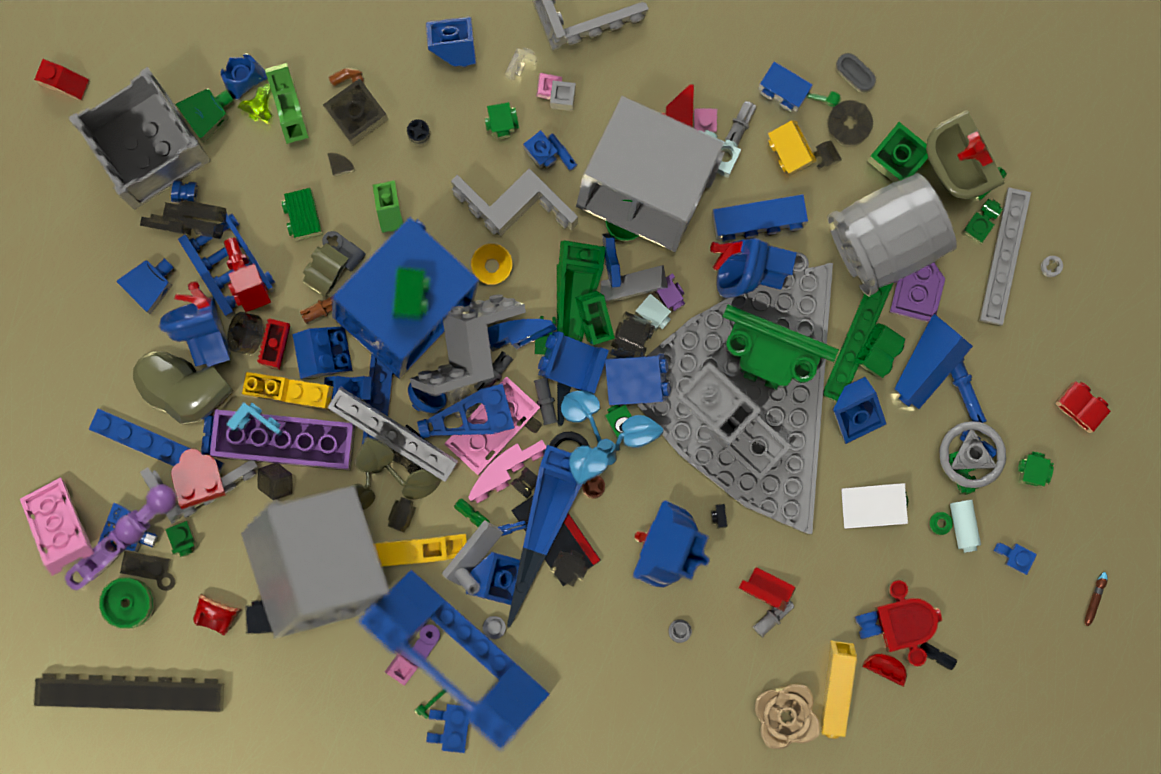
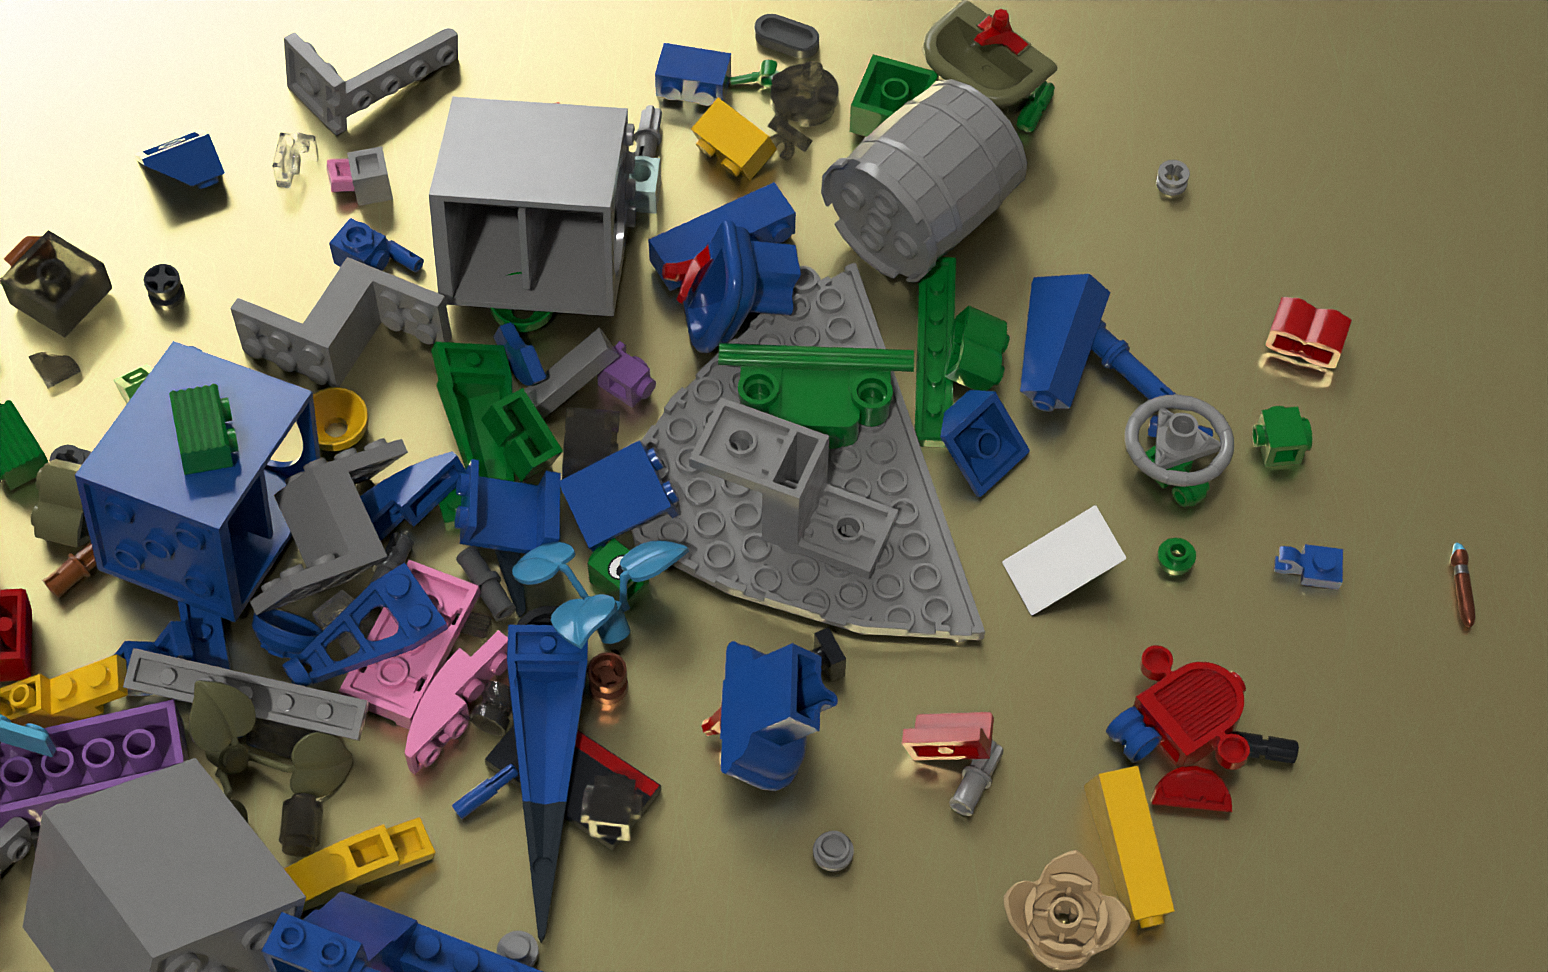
camera: 20 degrees left, 25 degrees down
blue slope [292,326,353,379] -> none
light grey piece [442,520,503,595] -> none
green piece [454,498,490,528] -> none
blue slope [465,552,520,605] -> none
green brick [485,102,519,139] -> none
light aqua brick [635,294,671,331] -> none
medium lavender tile [890,262,945,322] -> none
light aqua brick [950,500,981,553] -> none
green plate [963,198,1003,244] -> none
light grey plate [979,188,1031,326] -> none

